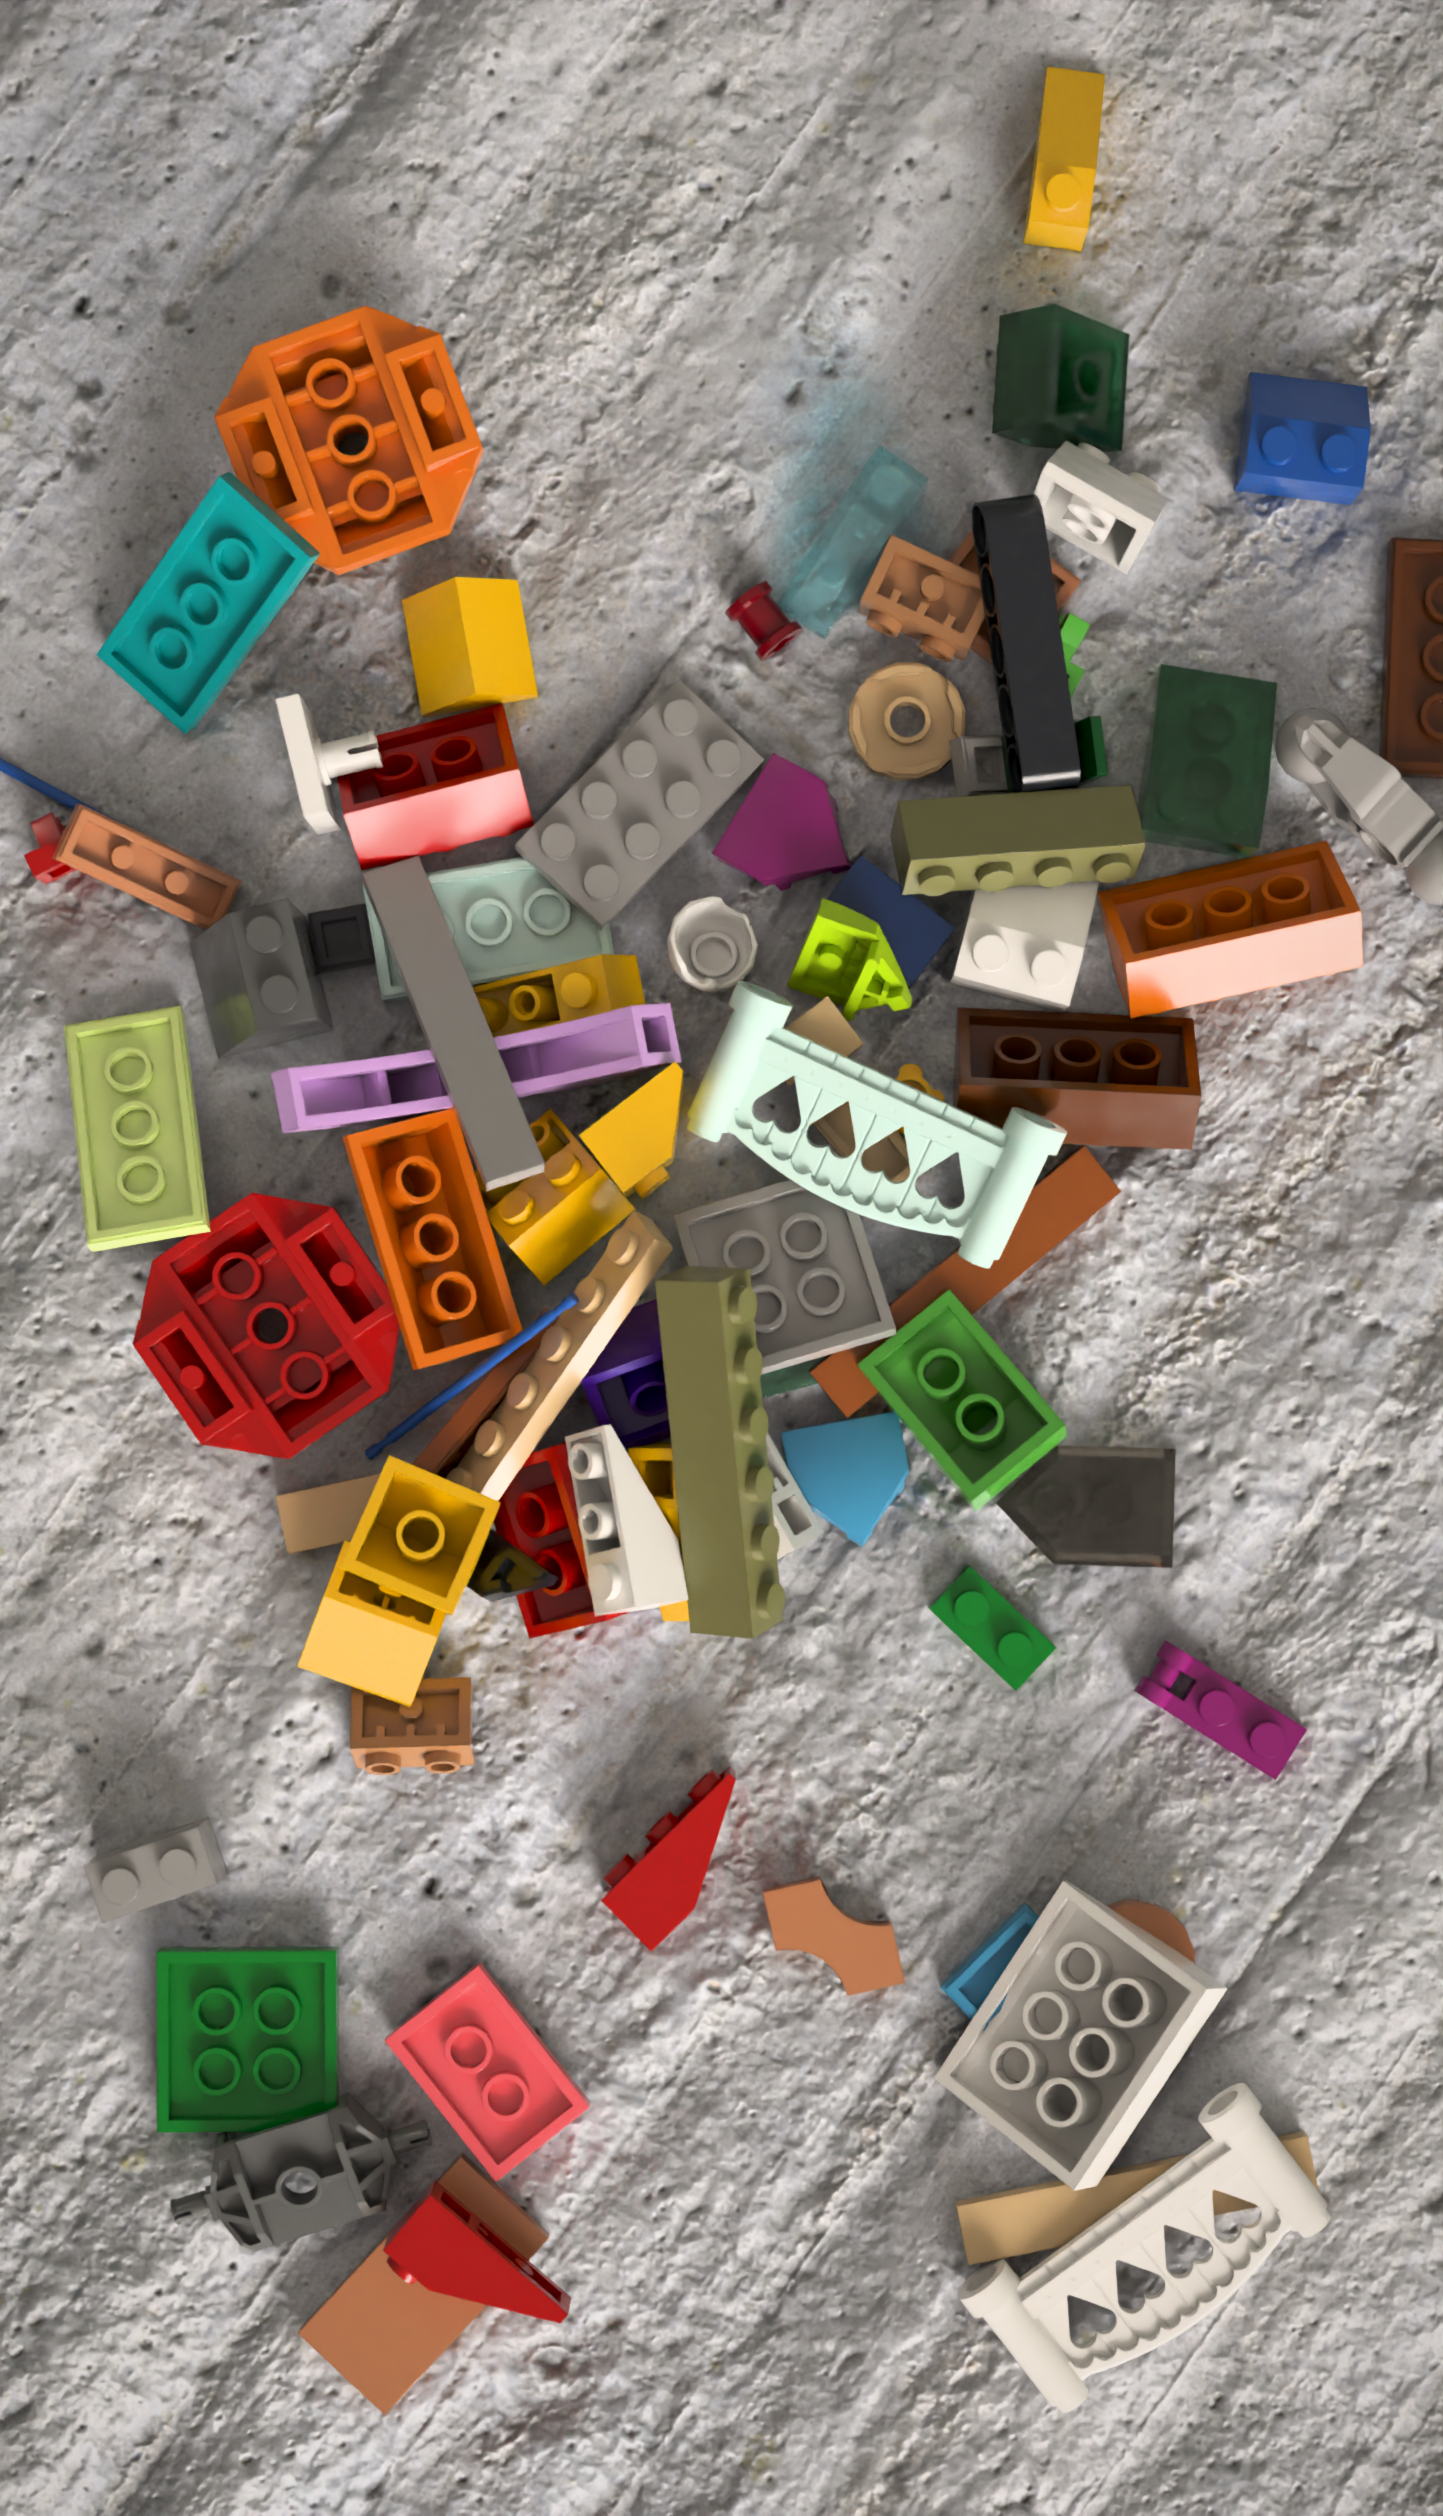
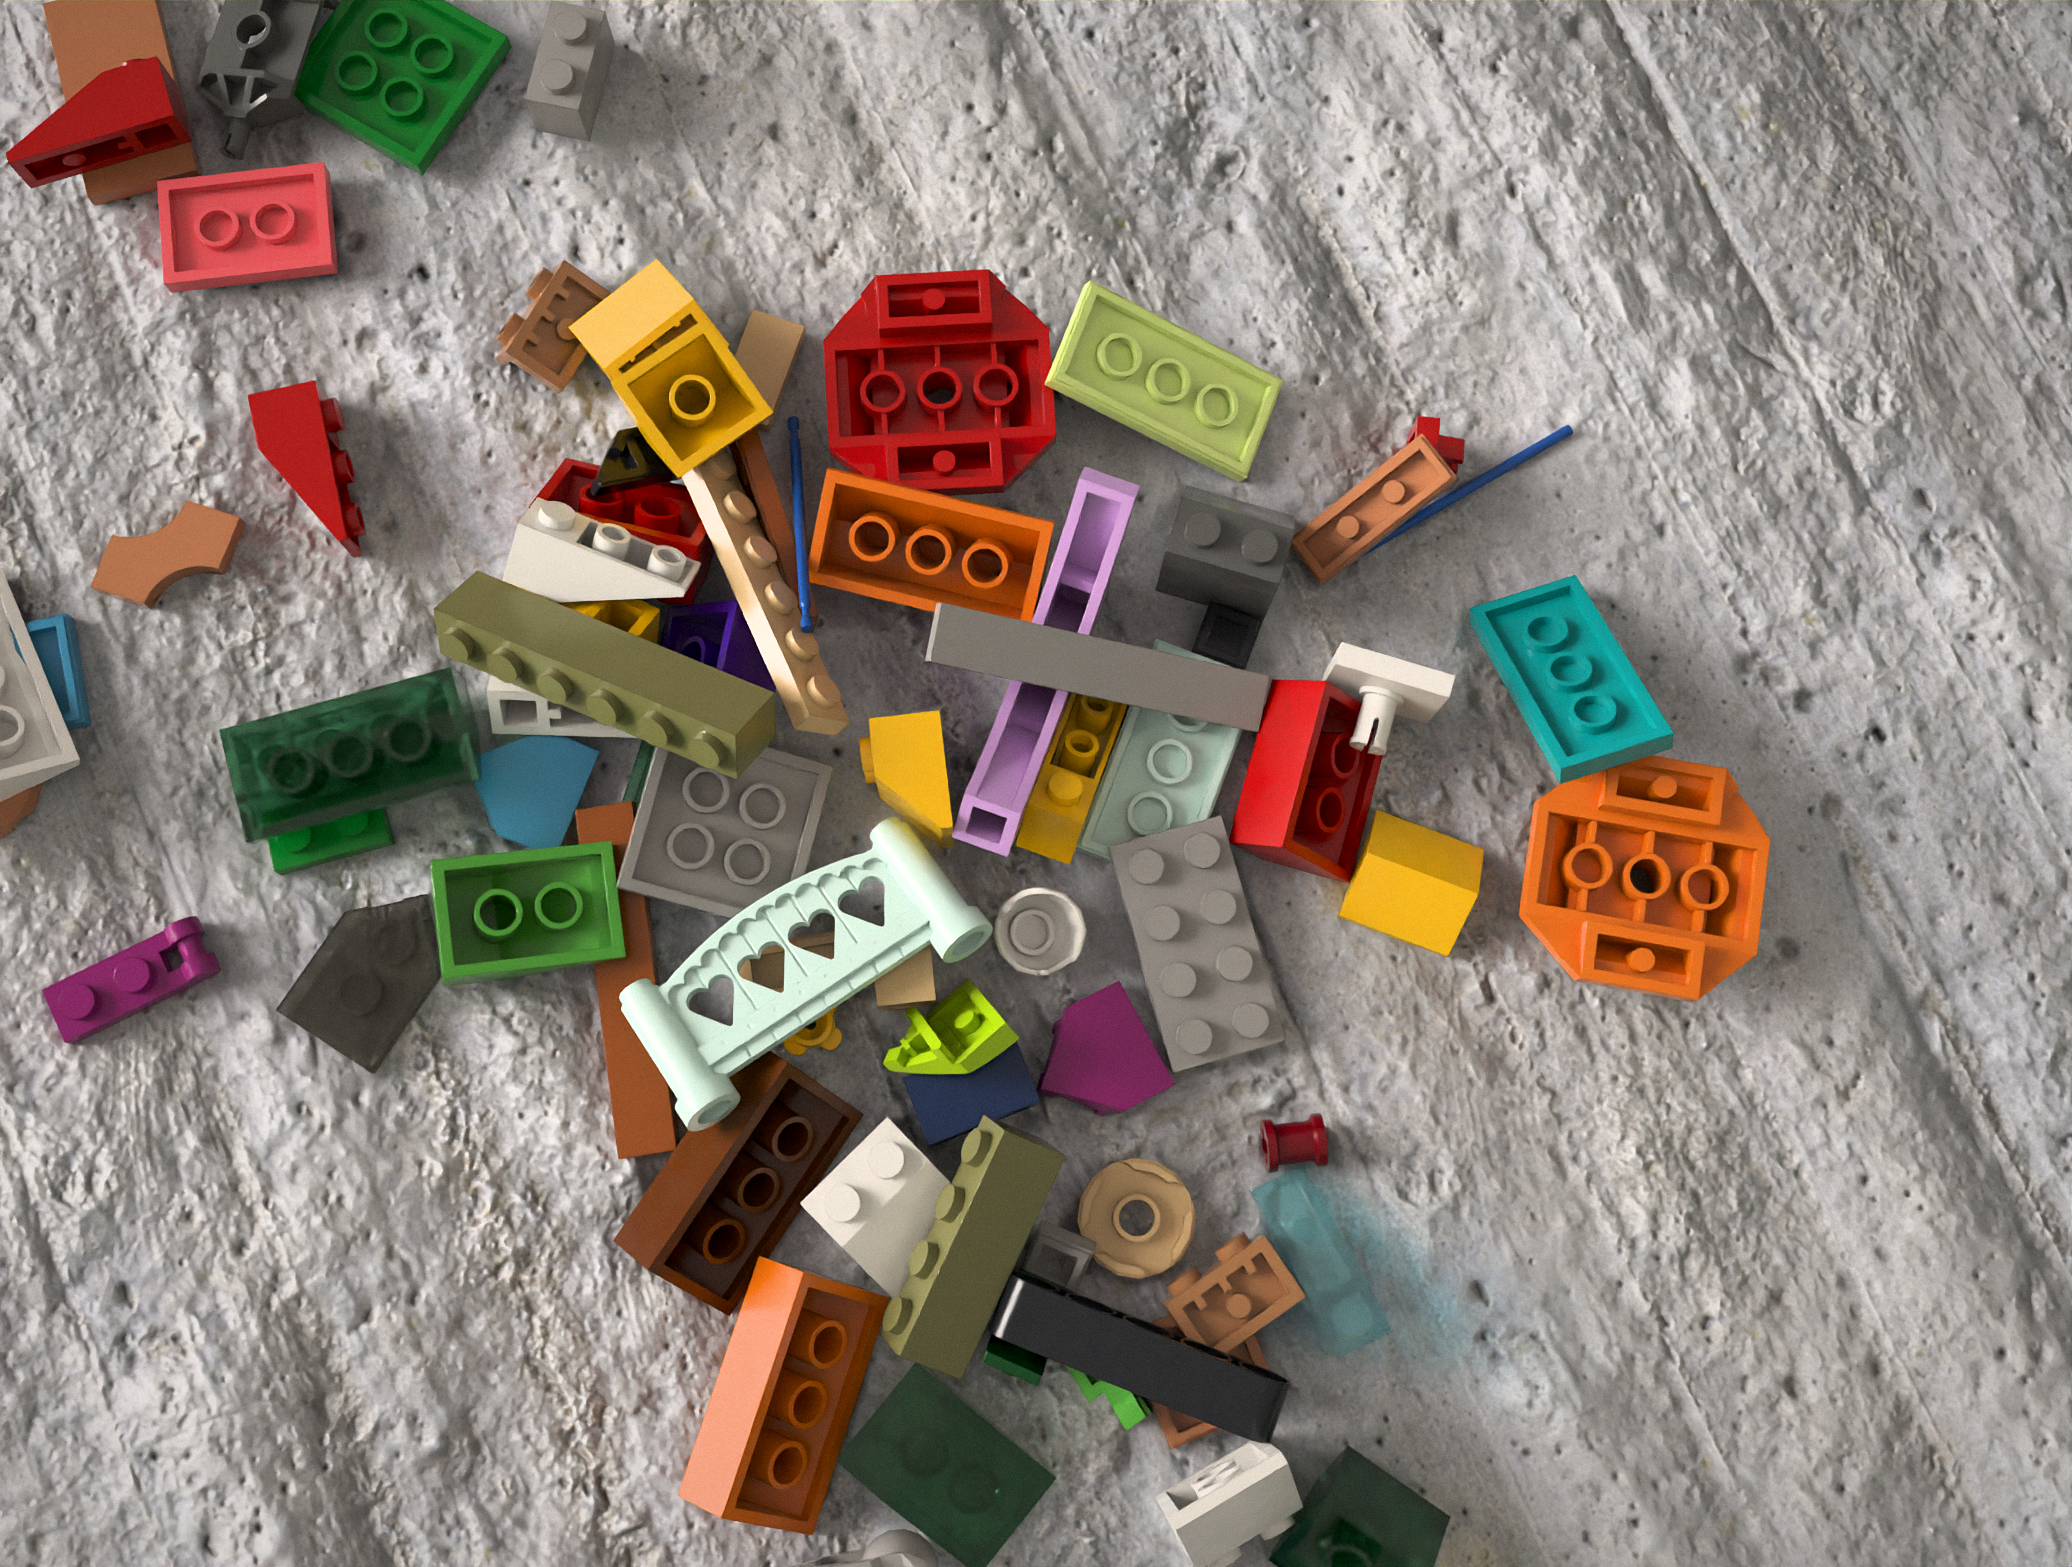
camera: 115 degrees right, 10 degrees down
yellow slope [474,1108,635,1286] -> none
none -> clear green slope [219,667,482,844]

